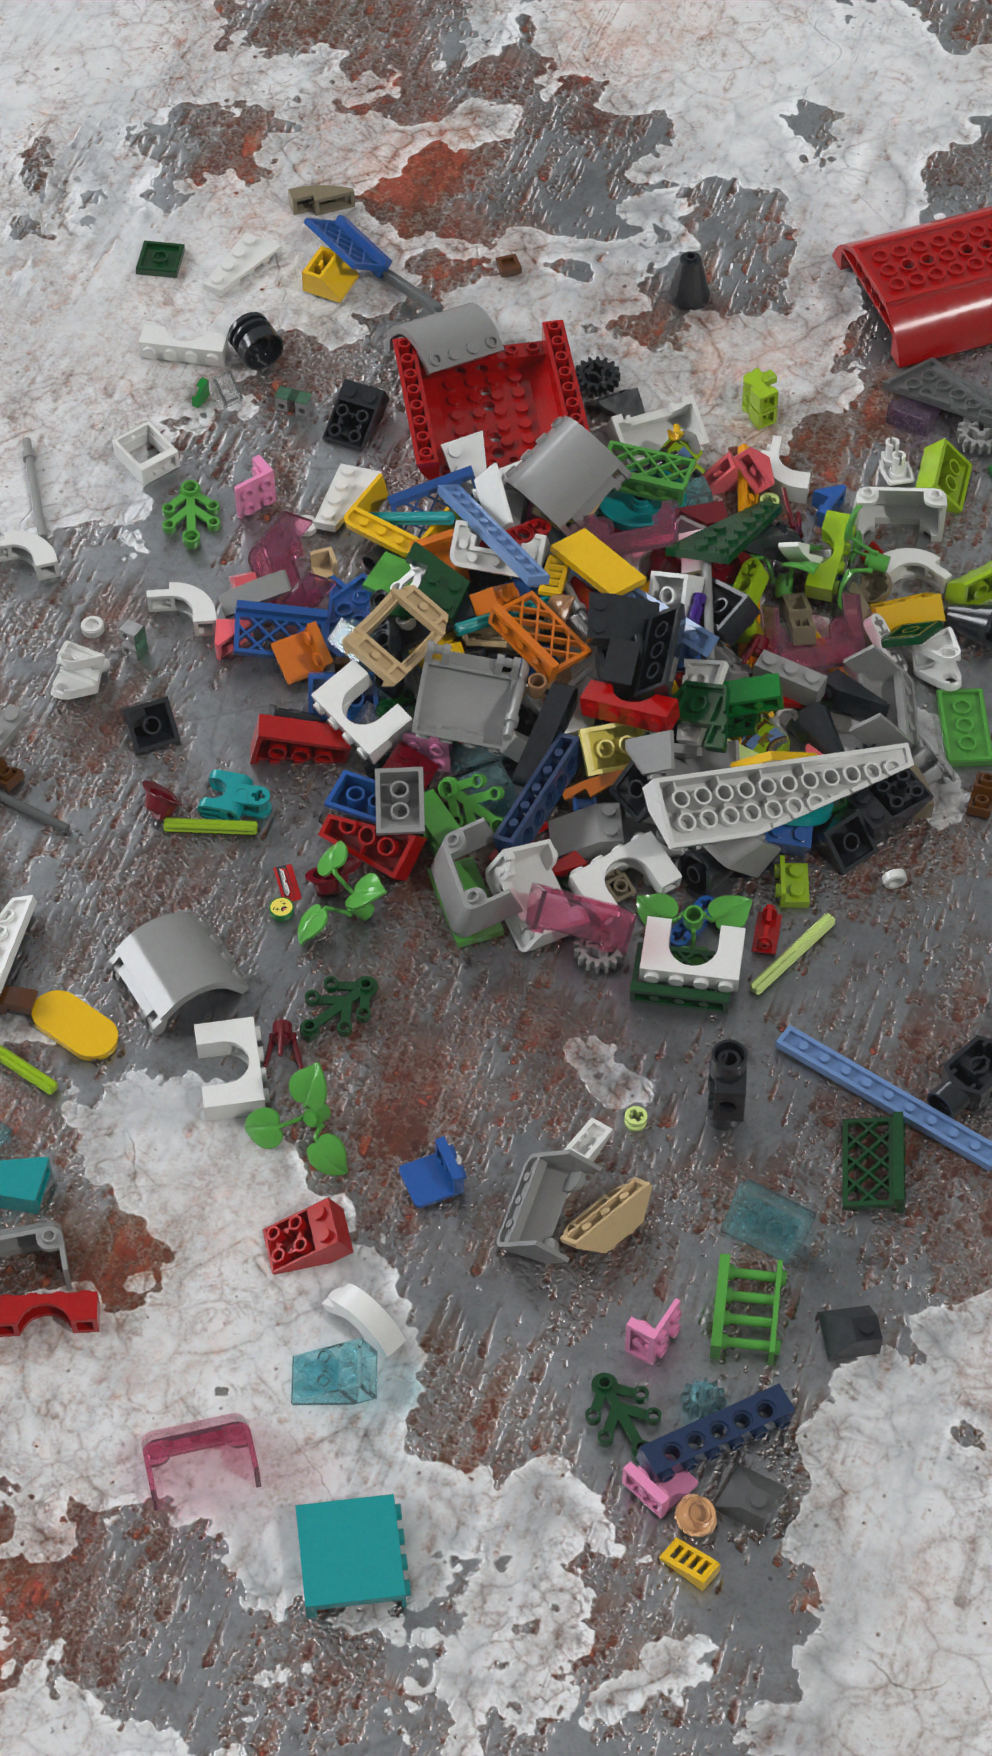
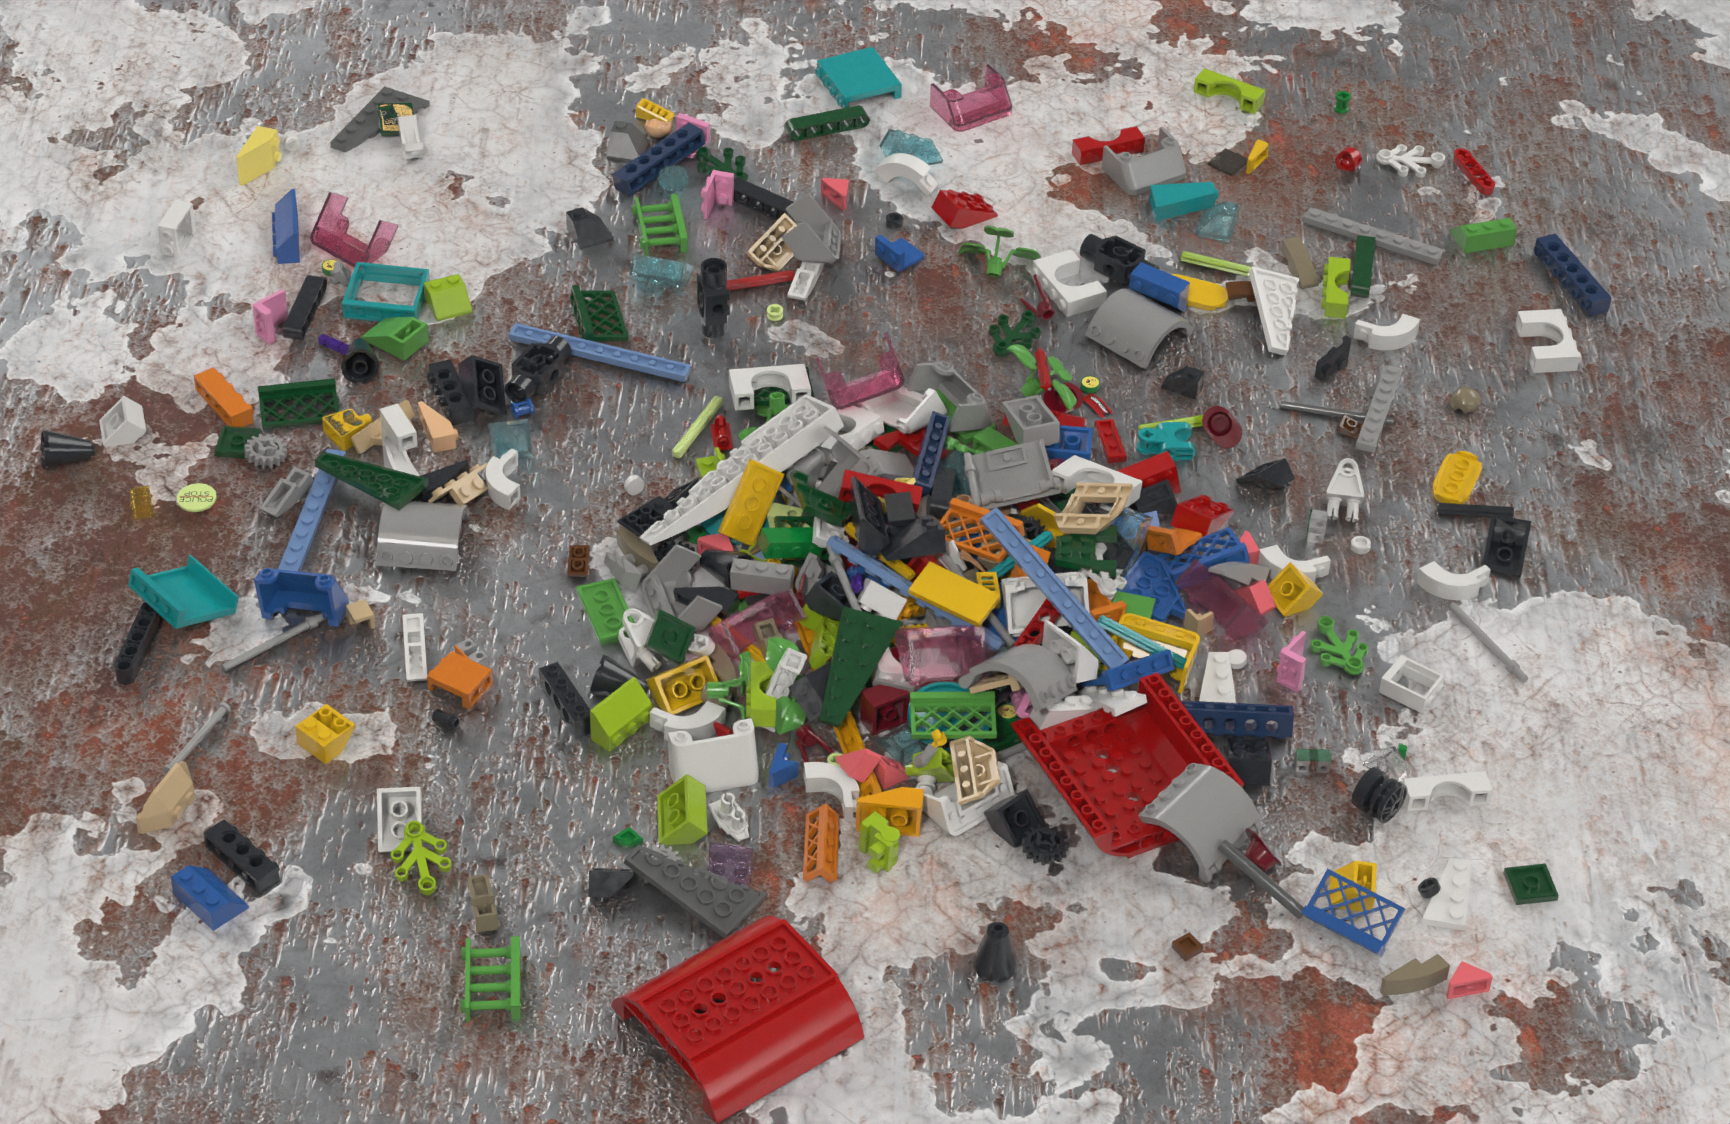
camera: 160 degrees right, 10 degrees down
none -> red axle [726,270,795,291]
none -> black beam [734,176,794,221]
none -> dark green beam [784,105,870,141]
none -> orange fence [803,804,840,883]
none -> coral slope [821,178,849,211]
none -> light orange slope [855,787,924,837]
none -> black tile [885,213,904,229]
none -> tan wedge [949,736,1001,805]
none -> red axle [1034,348,1052,391]
none -> black brick [1080,234,1160,285]
none -> red tile [1094,419,1127,463]
none -> blue slope [1129,262,1190,312]
none -> black slope [1161,366,1205,399]
none -> red slope [1170,495,1234,537]
none -> dark blue brick [1180,700,1294,739]
none -> dark red piece [1245,828,1282,873]
none -> yellow slope [1267,562,1323,617]
none -> black tile [1418,878,1441,898]
none -> coral slope [1446,961,1493,999]

